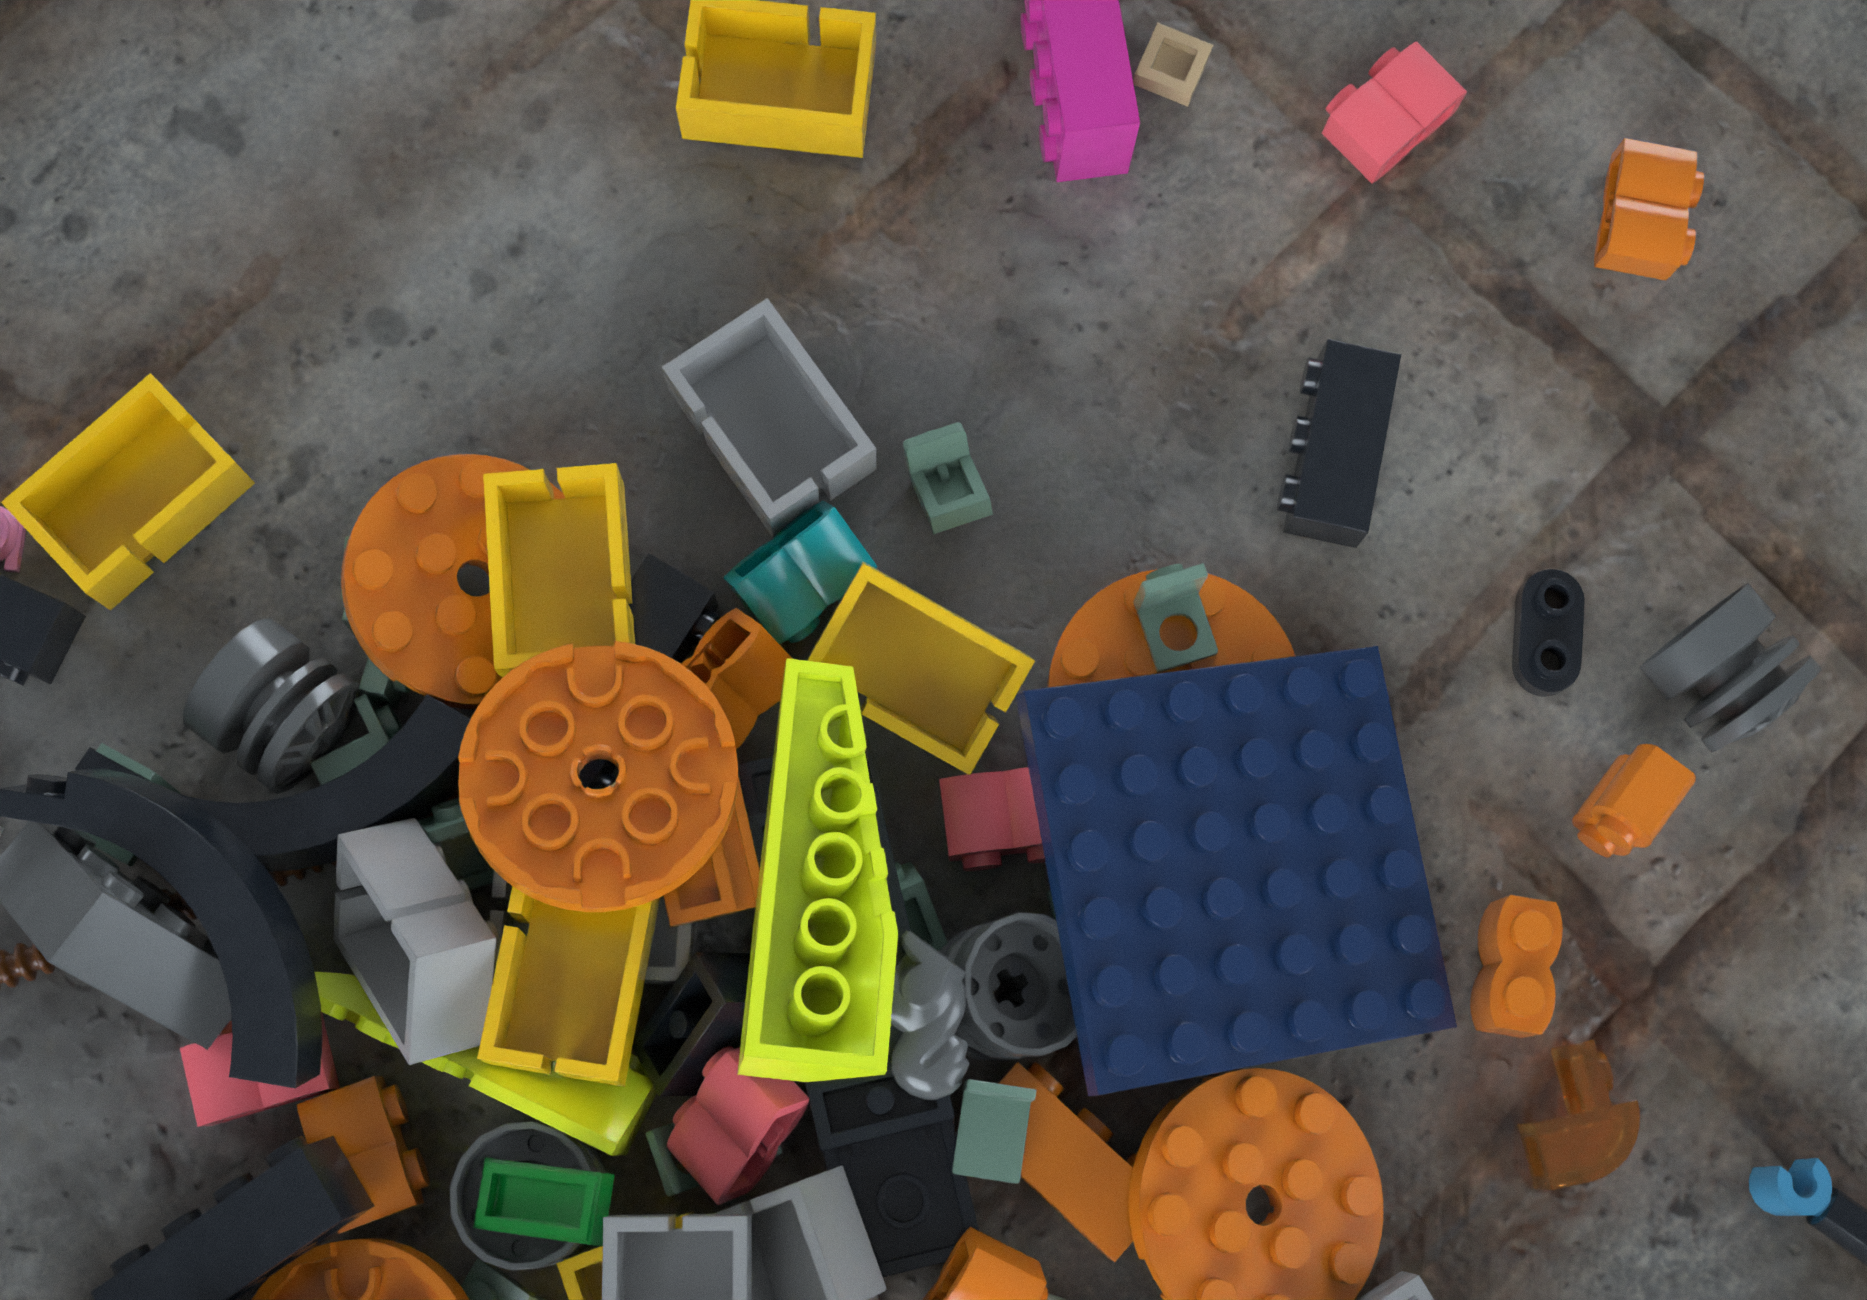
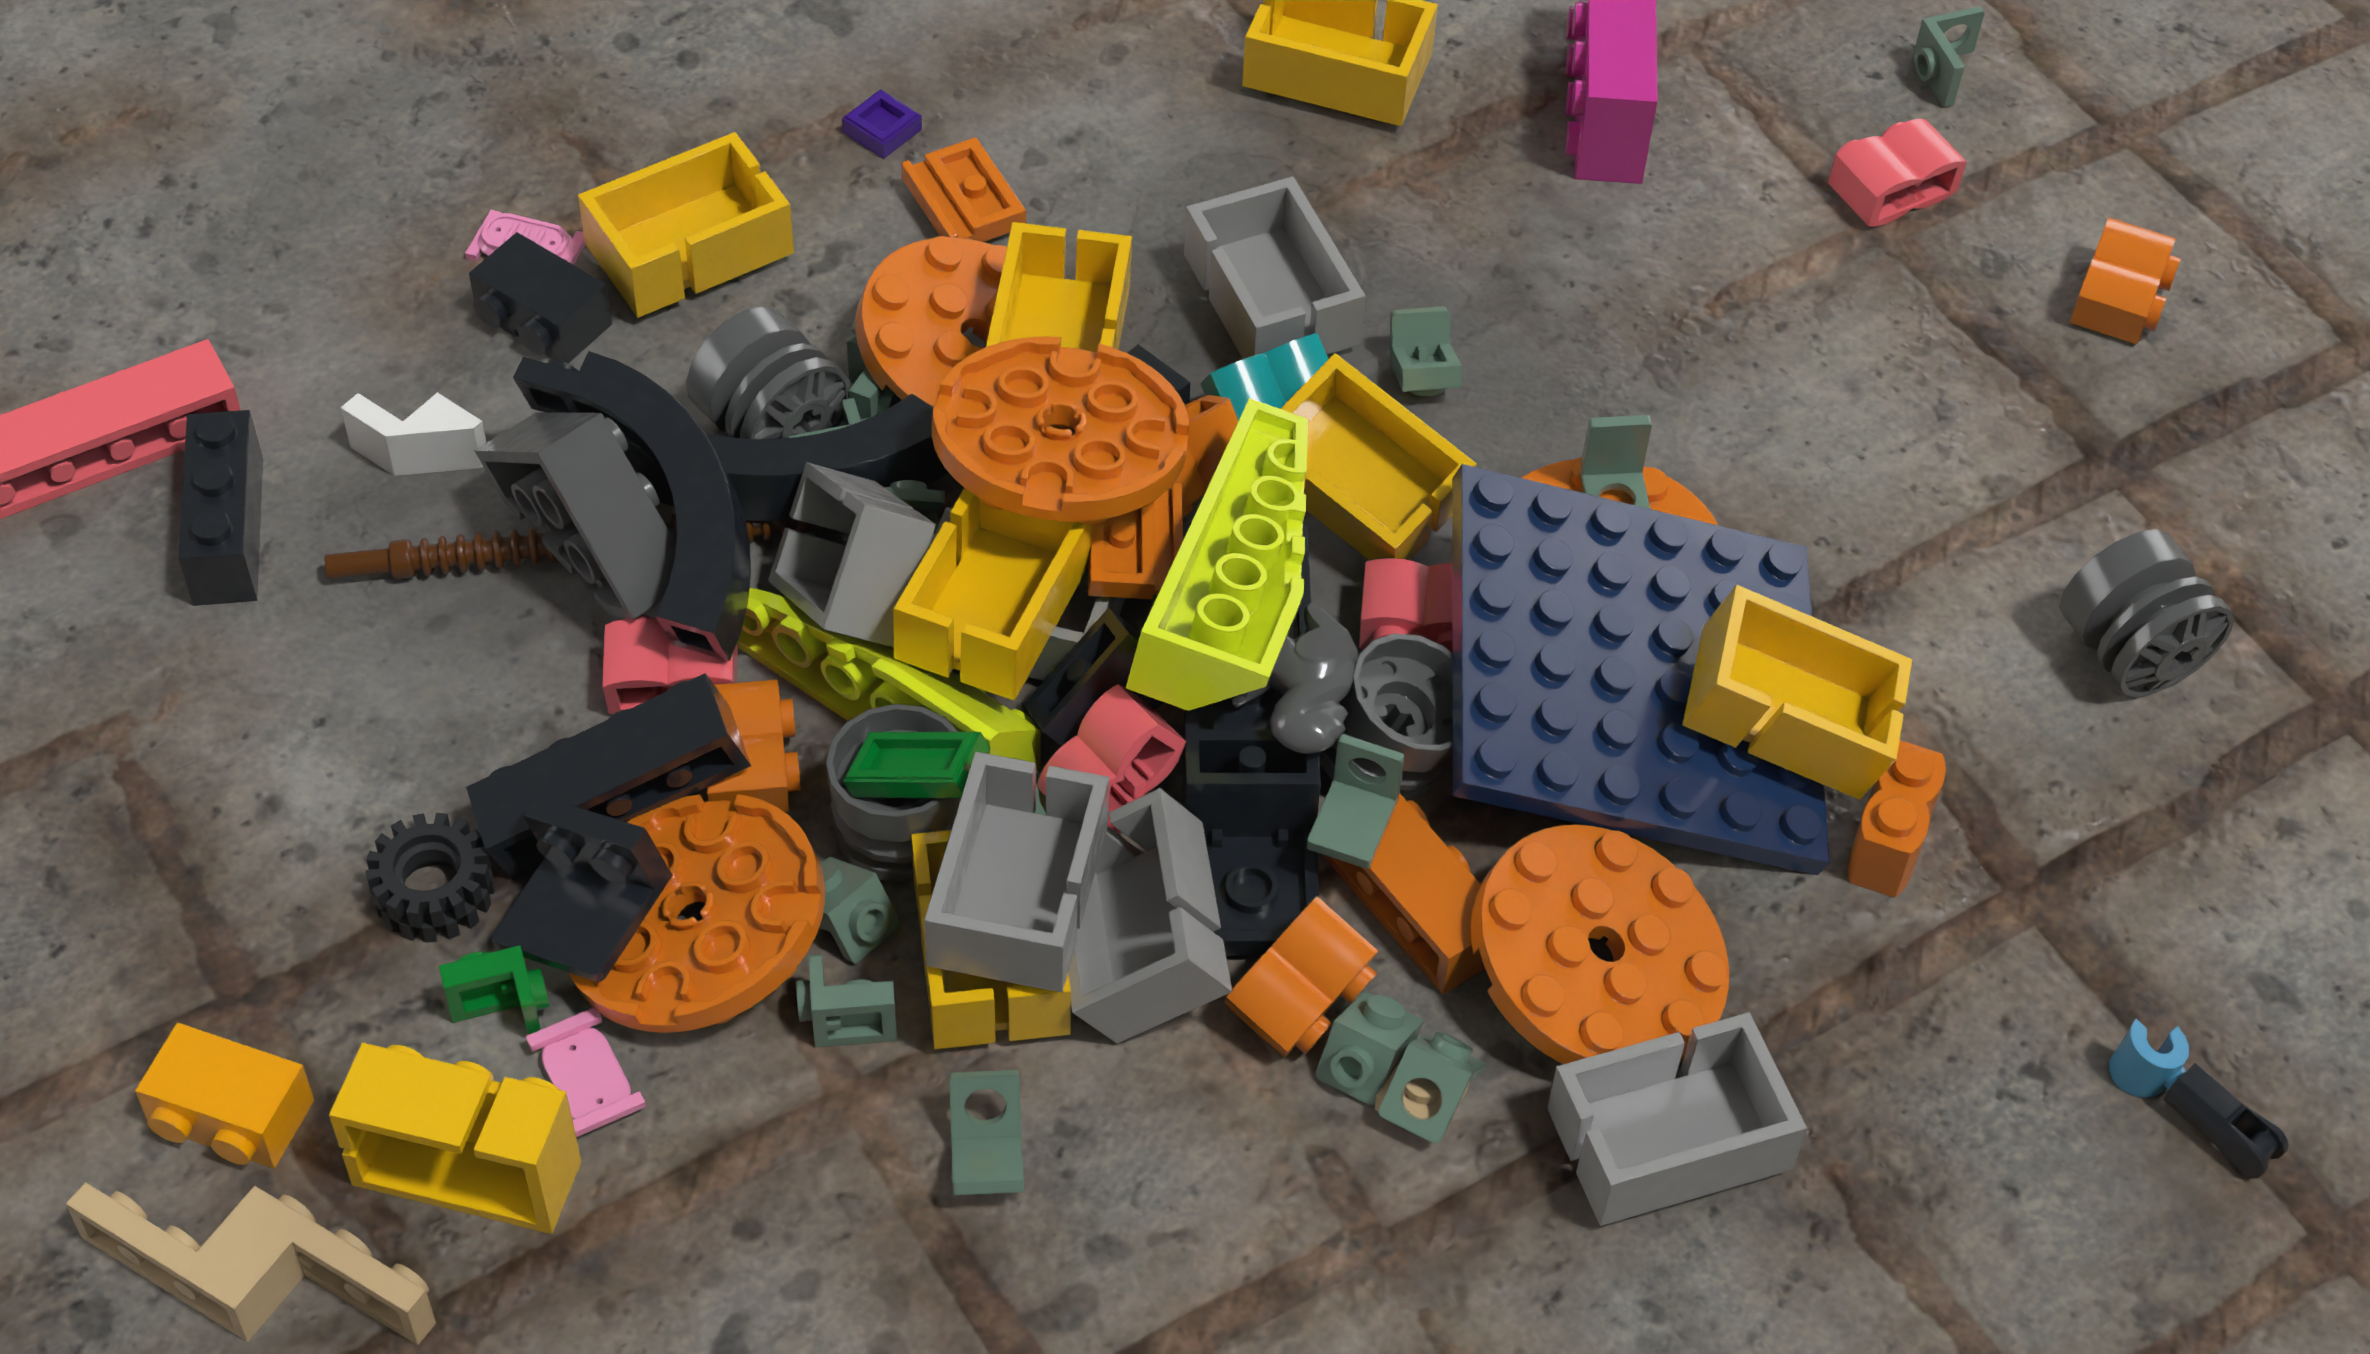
camera: 15 degrees right, 25 degrees down
tan plate [1133,22,1213,107] -> none
black brick [1277,339,1402,548] -> none
black plate [1512,569,1585,697] -> none
clear orange brick [1518,1040,1640,1190] -> none
orange brick [1572,744,1696,858] -> none
none -> dark purple tile [842,89,922,159]
none -> orange plate [901,137,1026,242]
none -> yellow piece [1683,584,1912,800]

